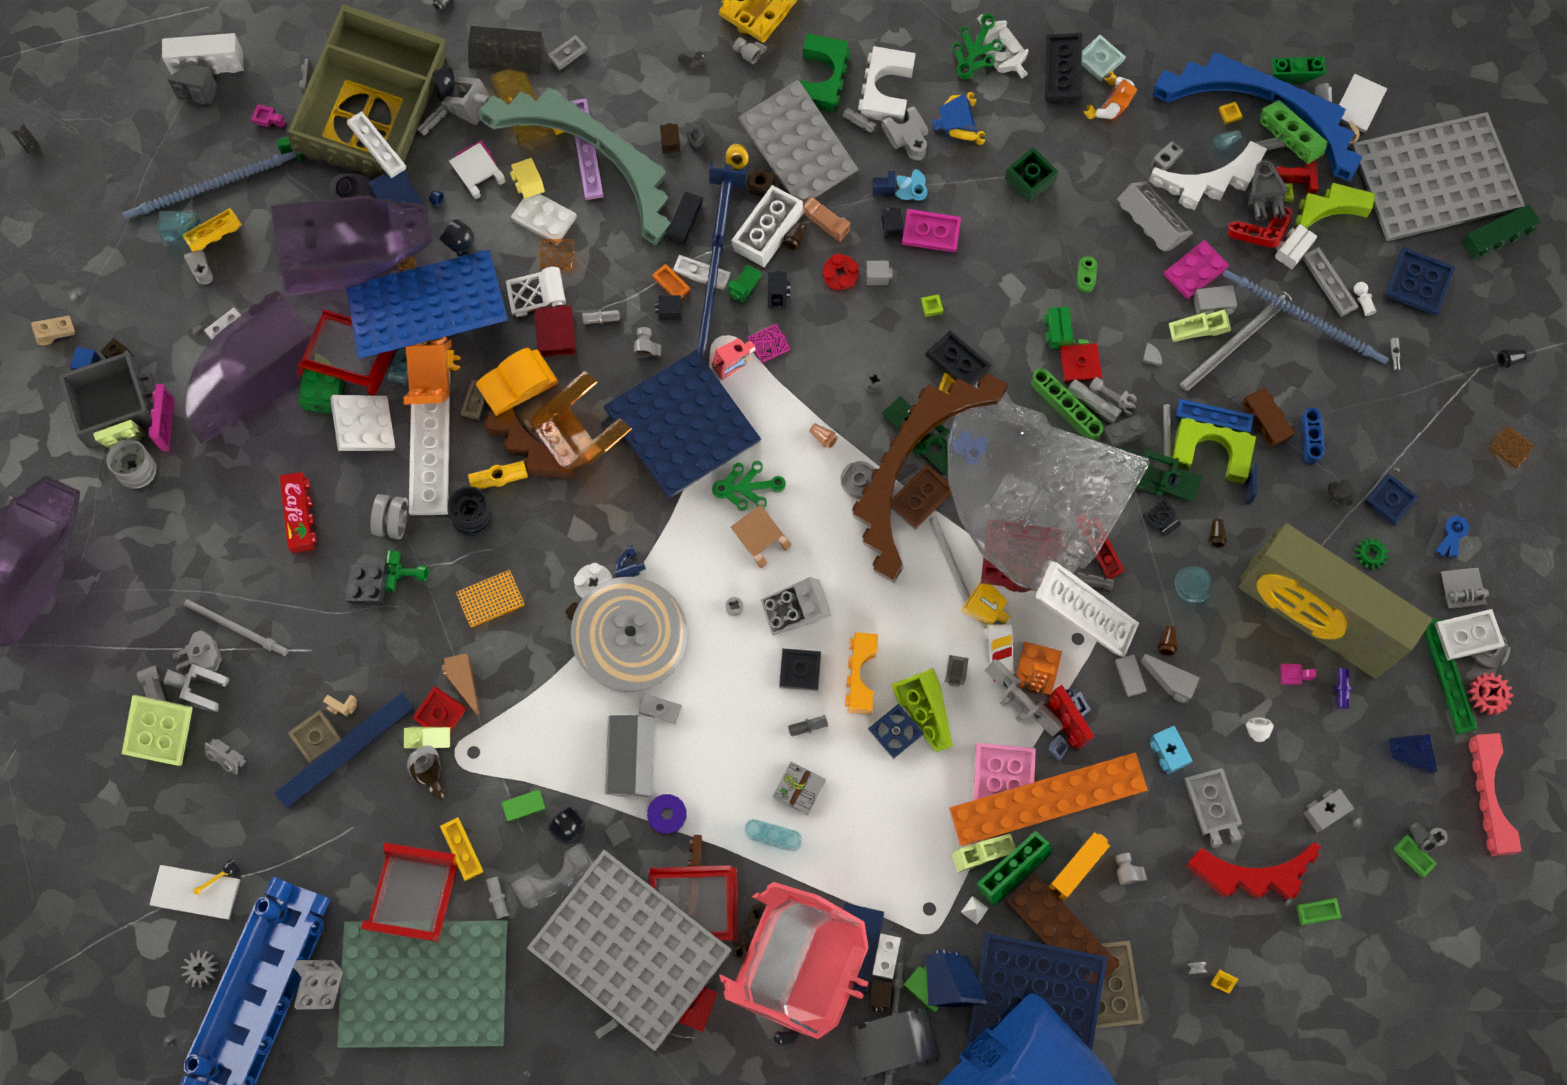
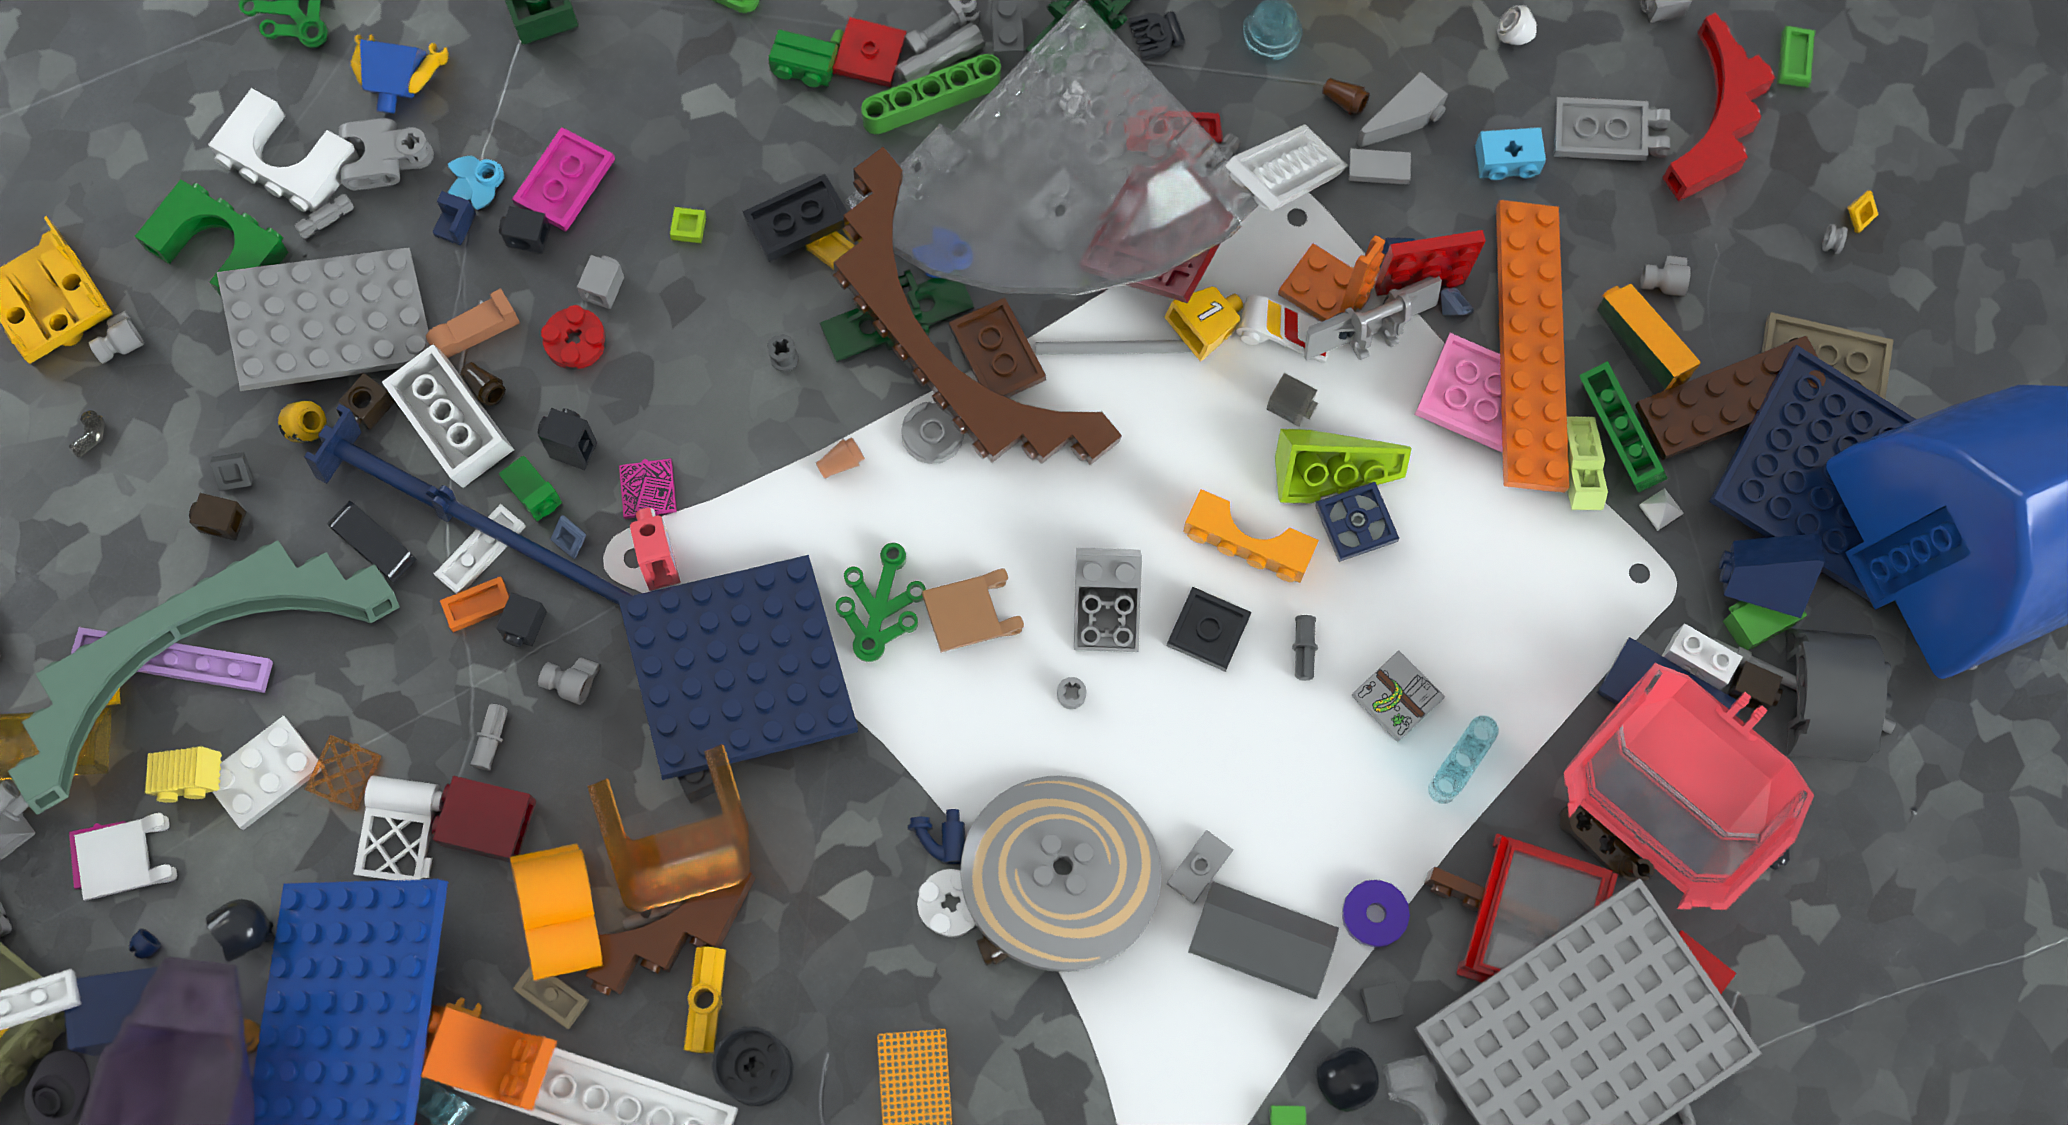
camera: 70 degrees left, 0 degrees up
none -> sand blue slope [550,515,586,559]

